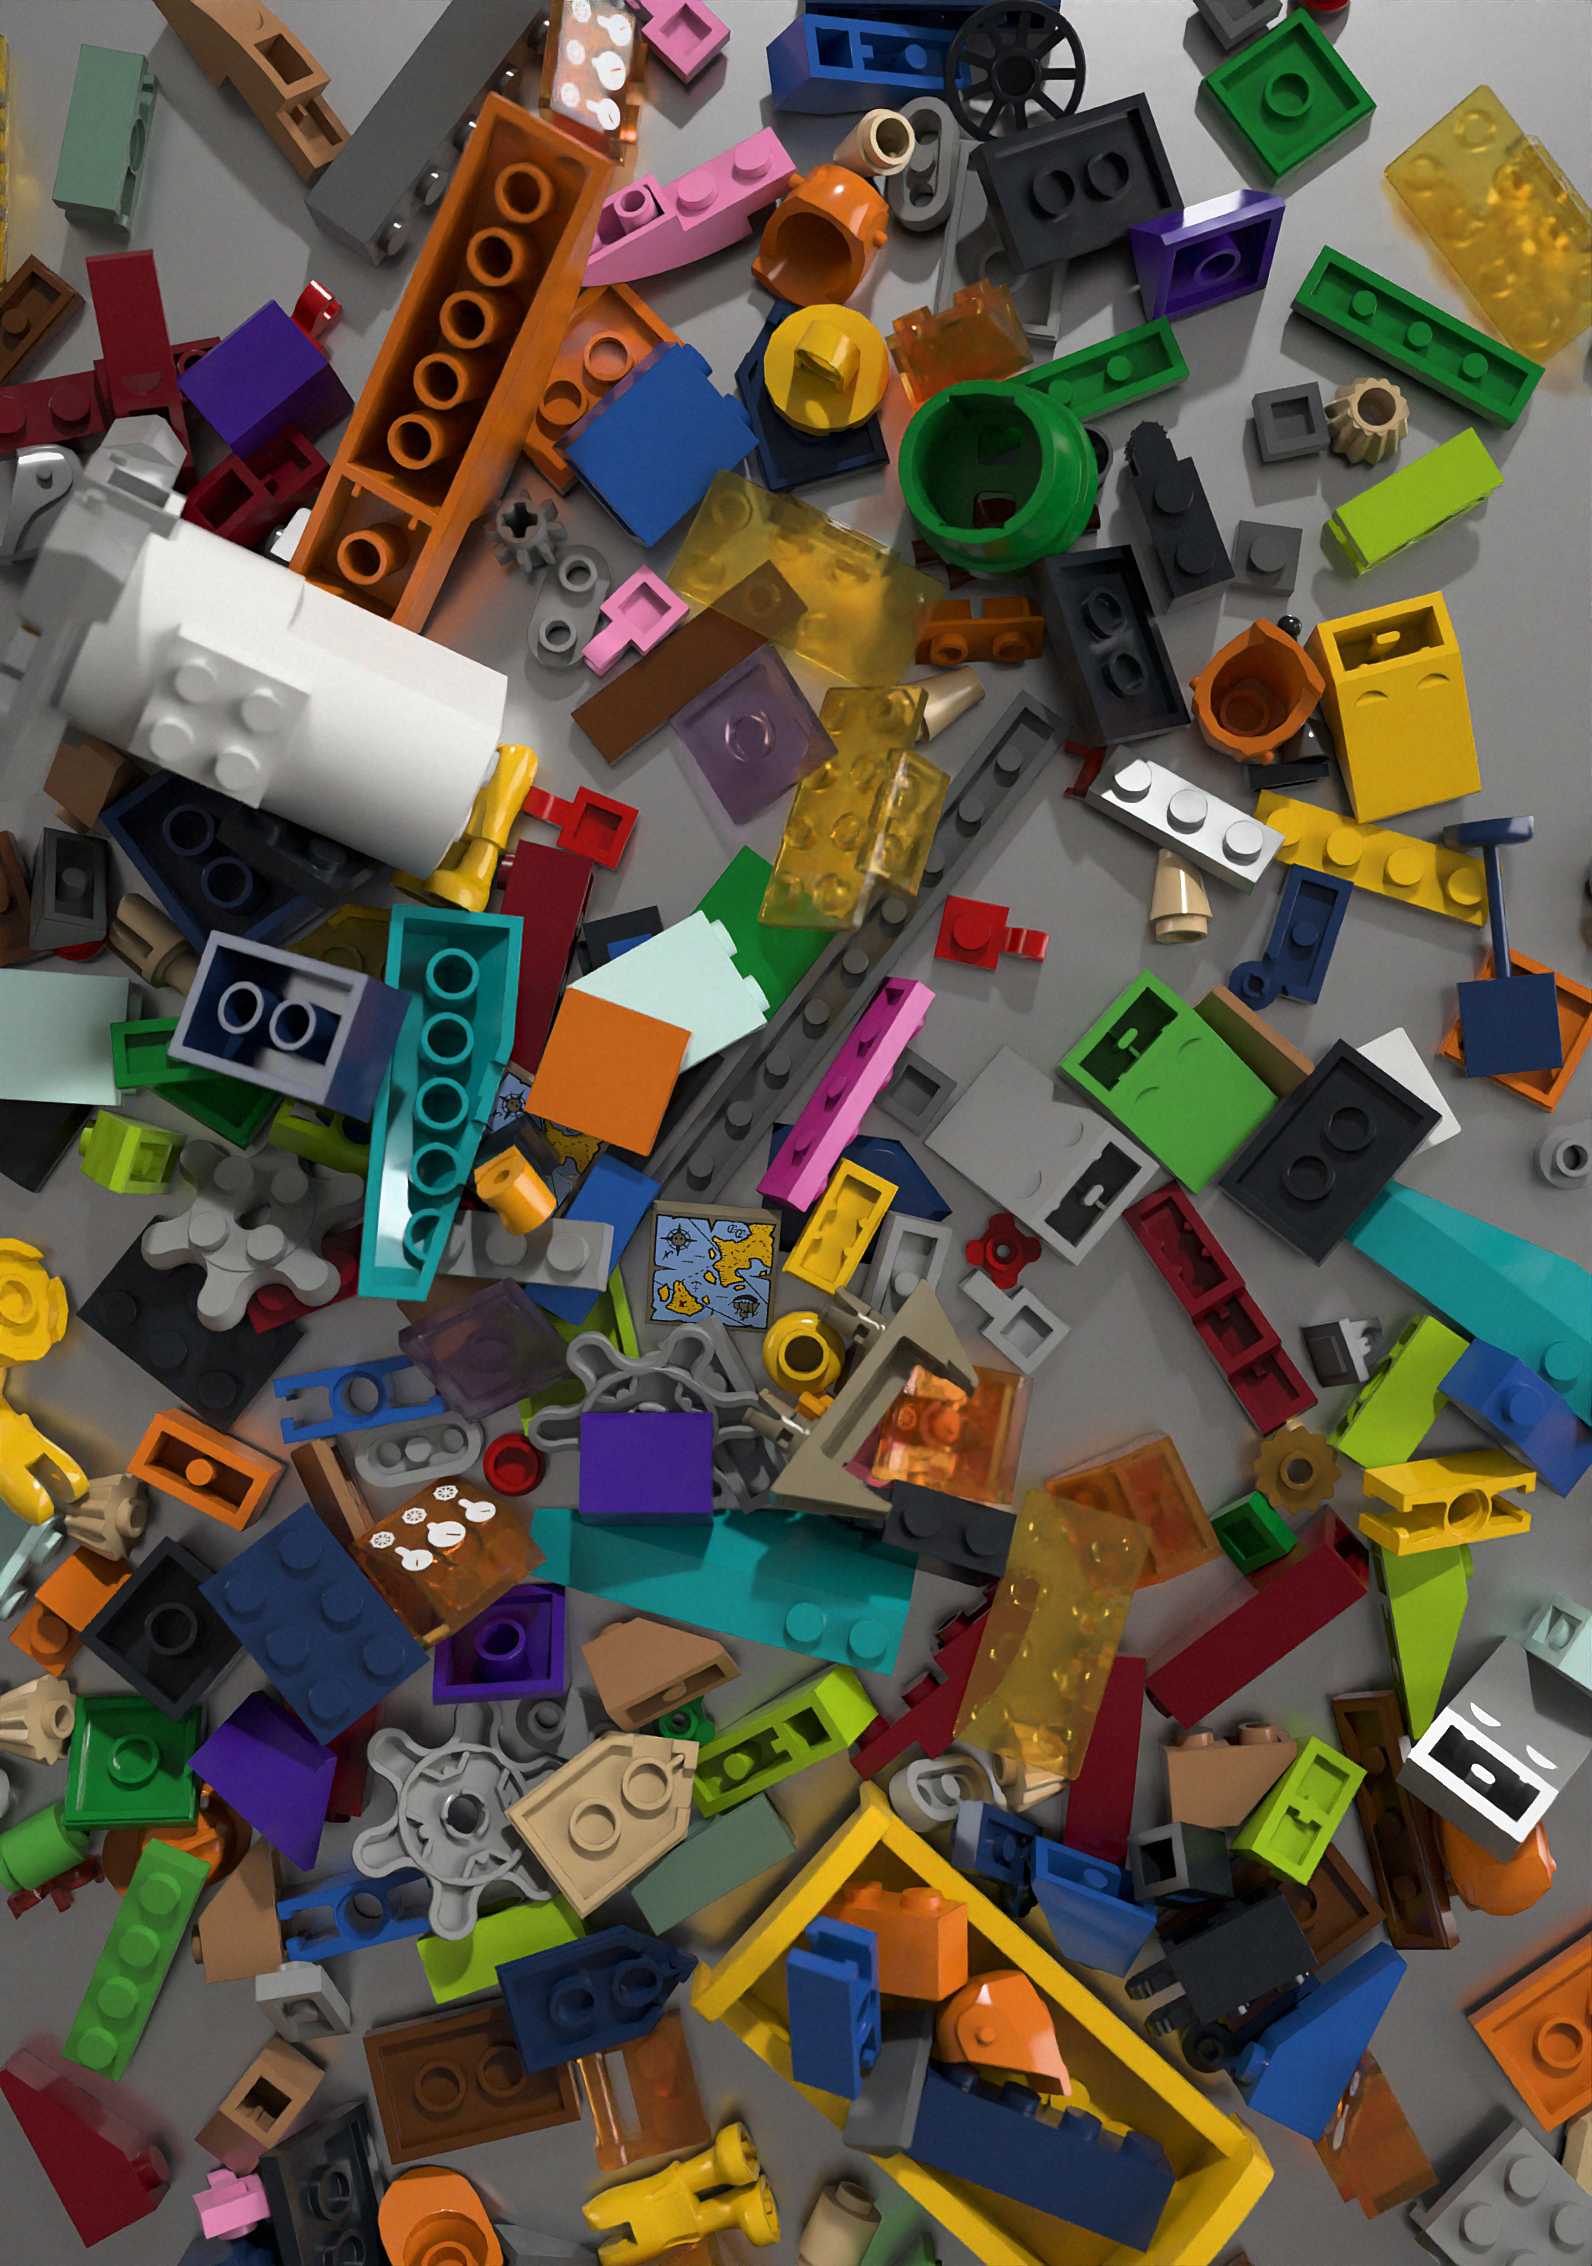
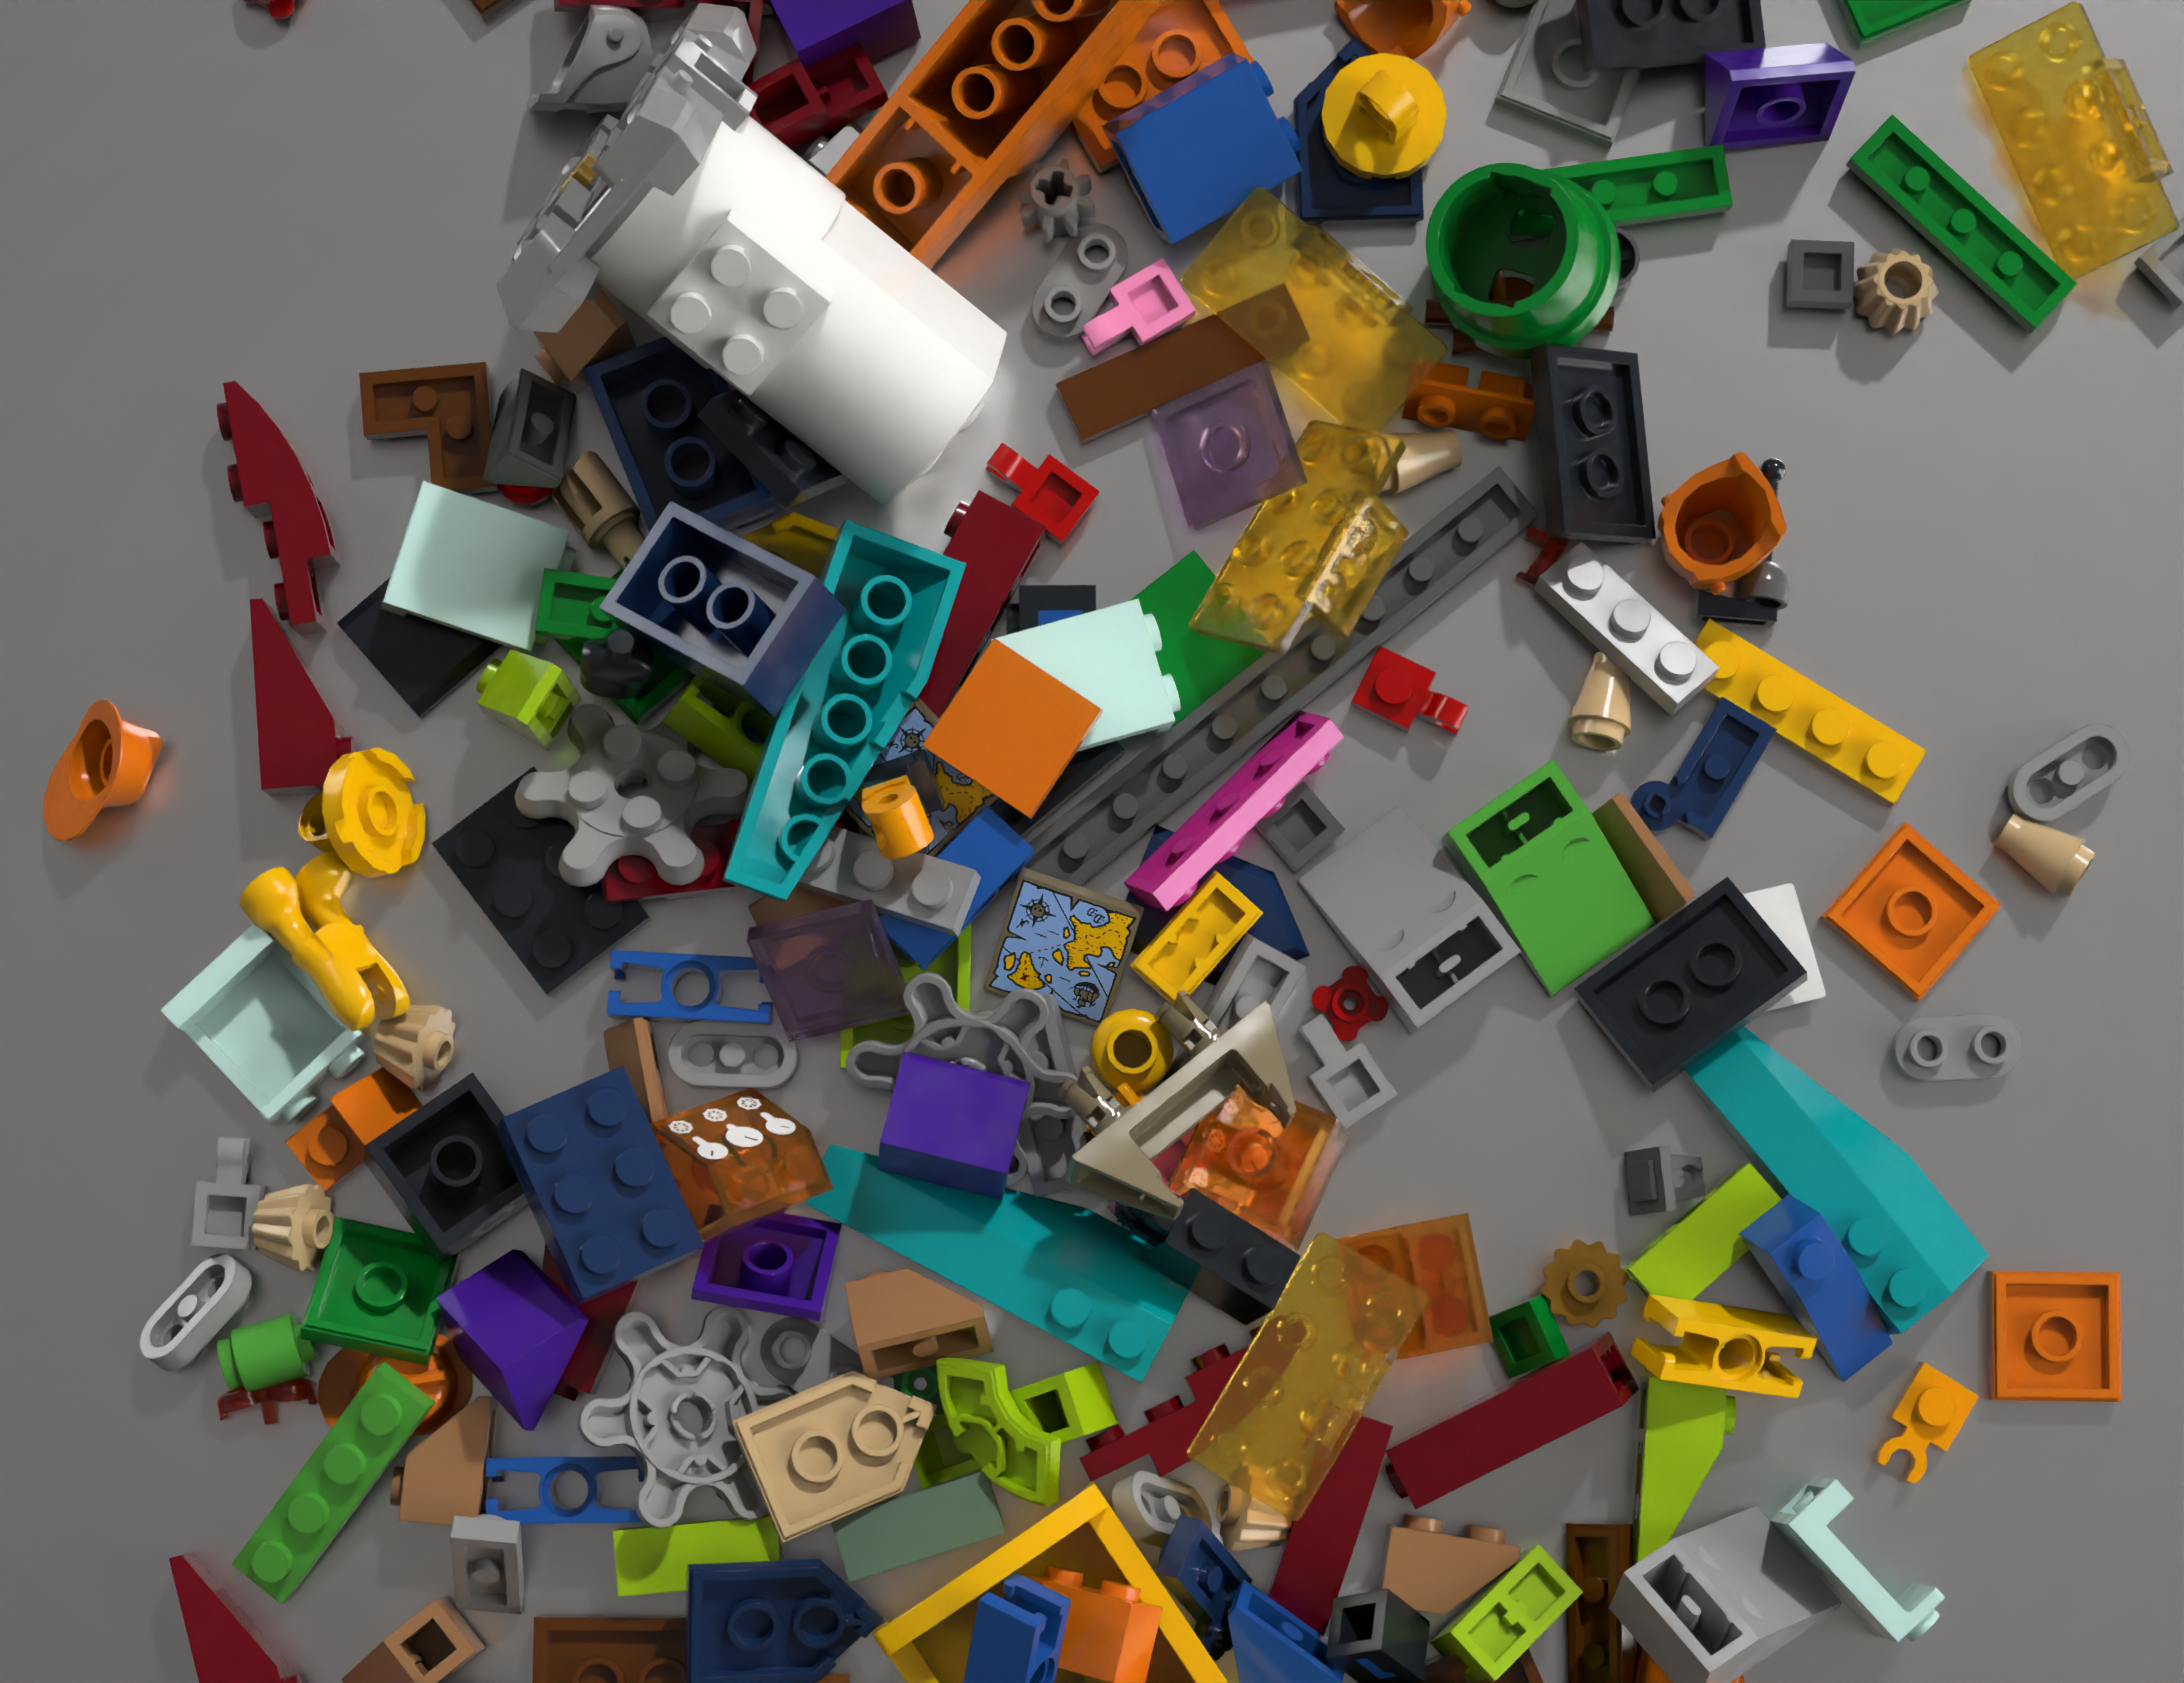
camera: 10 degrees right, 5 degrees down
orange brick [126,1407,287,1532] -> none
yellow piece [388,742,538,913] -> none
red plate [483,1432,547,1497] -> none
clear orange slope [885,278,1034,415] -> none
black hinge [1121,420,1236,615] -> none
dark red slope [1121,1179,1318,1438] -> none
dark grey plate [1228,520,1303,597] -> none
yellow slope [1303,590,1482,826] -> none
lime piece [1323,427,1505,579] -> none
dark blue piece [1443,816,1564,1078] -> none
none -> black piece [580,630,654,699]
none -> lime tile [936,1356,1061,1507]

